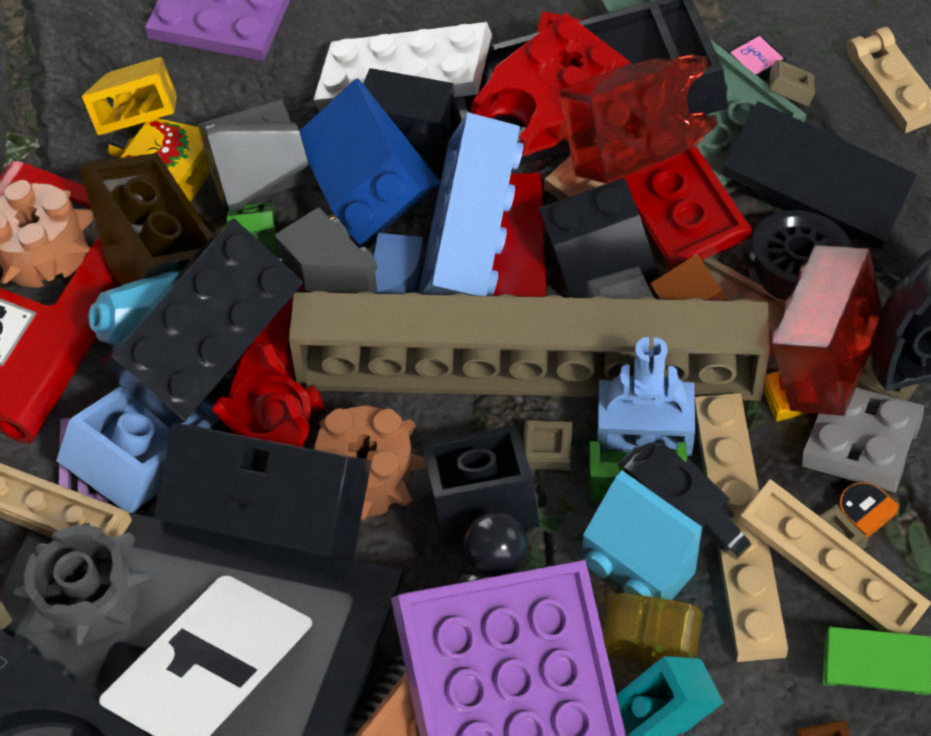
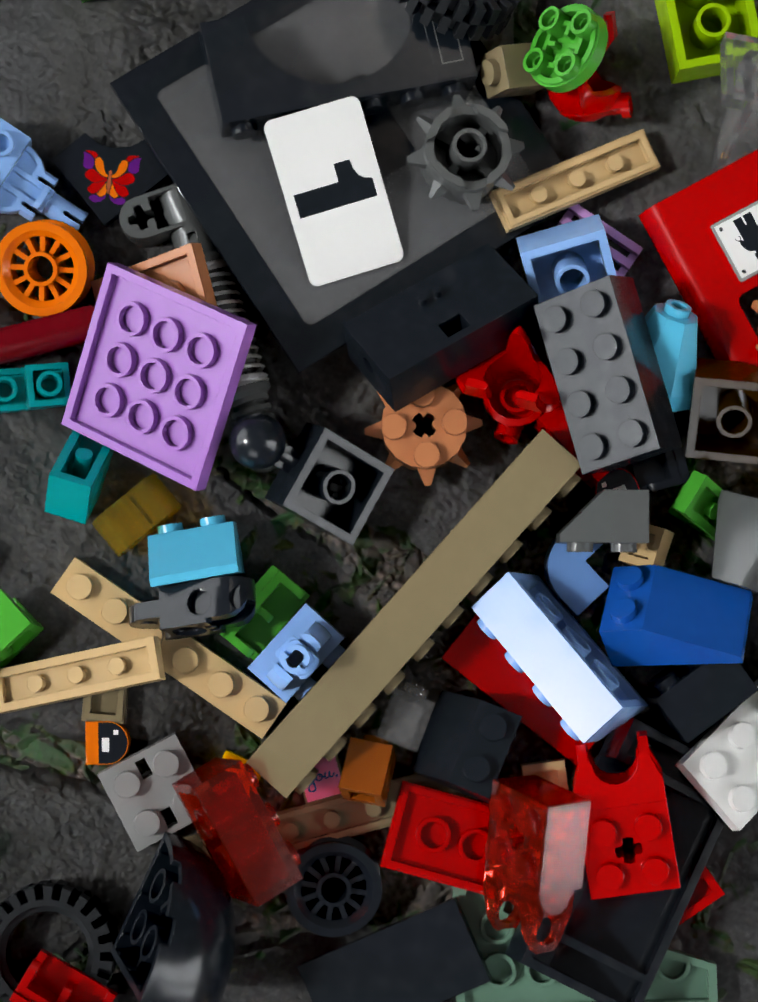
camera: 125 degrees right, 30 degrees up
dark tan tile [524,420,572,471] -> none

